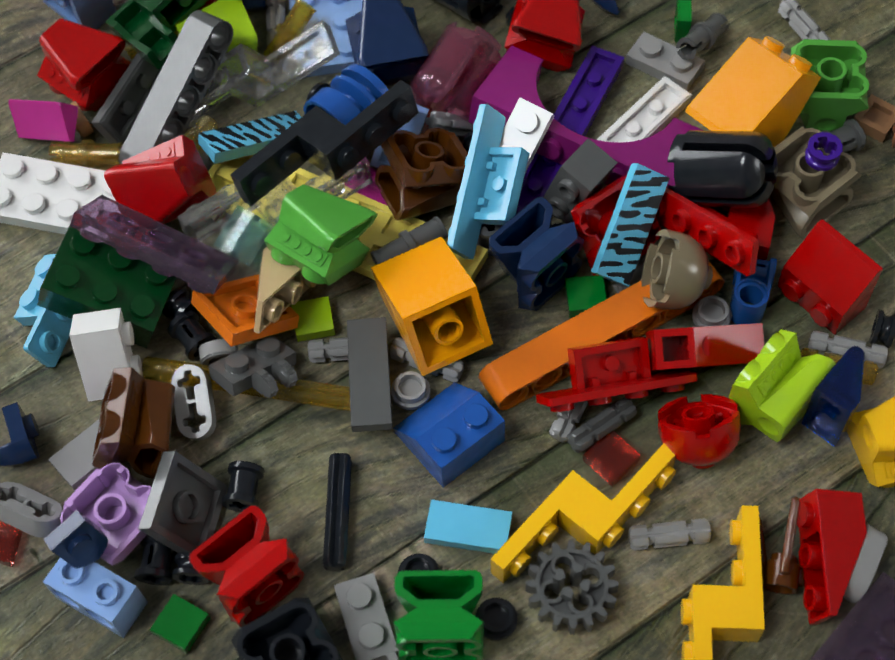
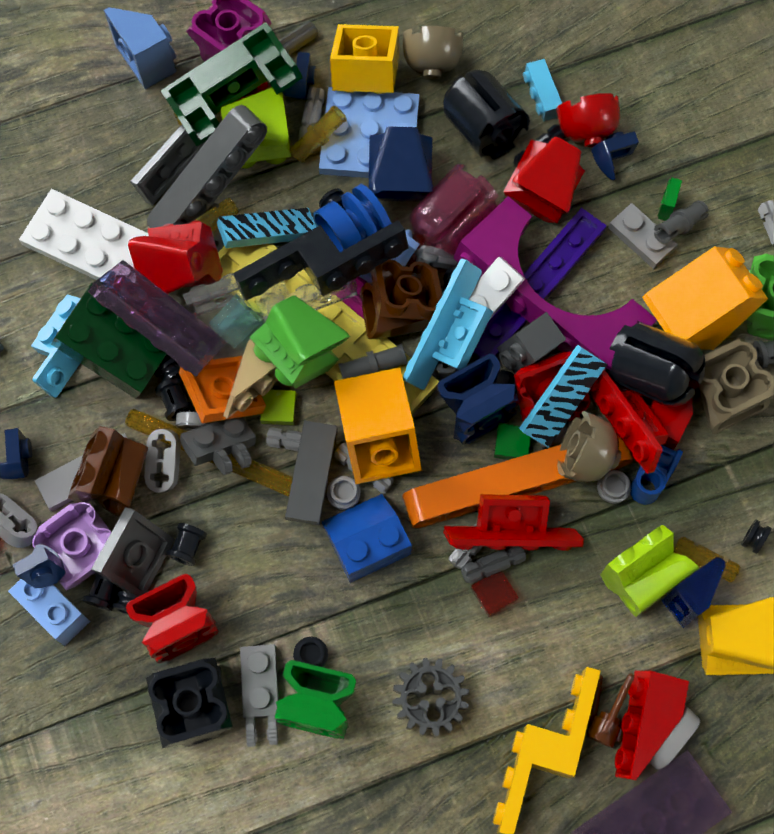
camera: 10 degrees right, 10 degrees up
dark pink slope [9,99,78,142] -> none
red piece [37,19,131,111] -> none
clear yellow pin [49,139,123,168] -> none
white brick [69,308,143,402] -> none
medium nougat tile [70,101,95,137] -> none
green tile [149,594,211,654] -> none
clear bracket [190,21,340,123] -> none
black axle [323,453,352,571] -> none
medium azure tile [424,499,512,554] -> none
black plate [475,598,518,641] -> none
yellow bracket [490,443,676,584] -> none
white tile [597,76,692,142] -> none
light grey axle [628,518,711,550] -> none
red slope [645,323,764,370] -> none
red cylinder [658,394,741,469] -> none
red slope [777,219,883,335] -> none
dark purple bush [805,132,843,171] -> none
light grey axle [808,331,888,369] -> none

